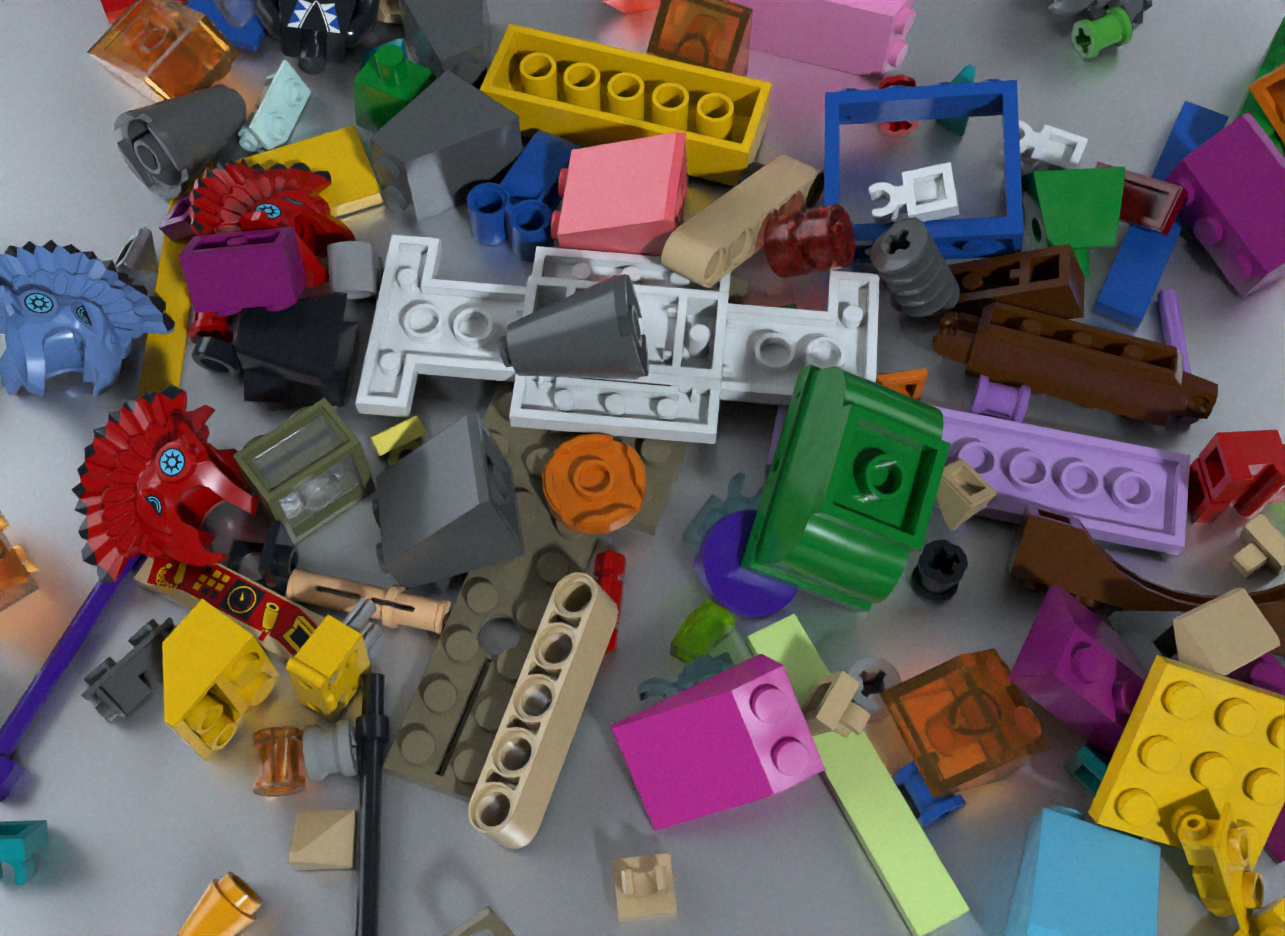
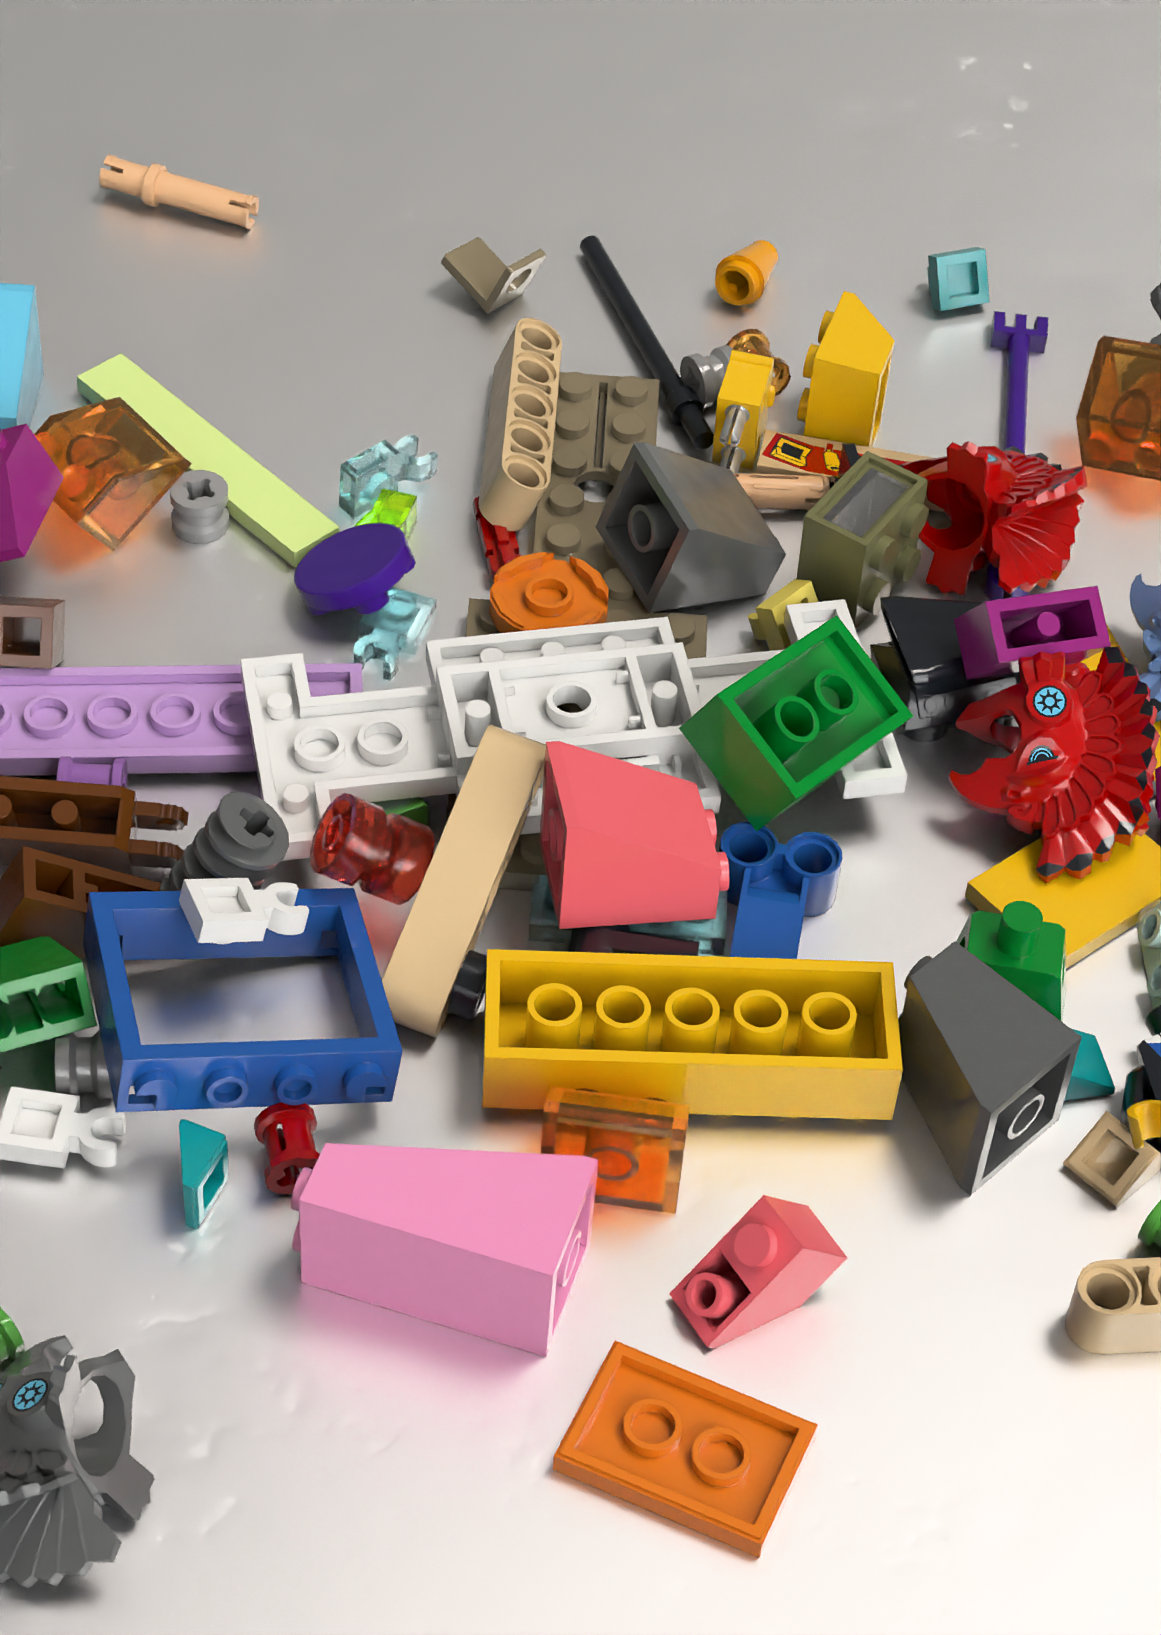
camera: 160 degrees right, 15 degrees down
dark grey hinge [81,617,174,724] -> none
tan slope [288,809,357,870] -> none
light grey piece [327,241,384,300] -> none
dark grey slope [369,70,523,222] -> none
dark grey cone [499,274,649,380] -> none
dark pink slope [610,654,825,831] -> none
tan tile [612,853,677,923] -> none
green container [740,364,951,612] -> none
tan tile [801,670,871,738] -> none
orange slope [876,368,928,400] -> none
black bush [910,540,968,604] -> none
tan slope [936,458,998,530] -> none
none -> green slope [679,615,913,832]

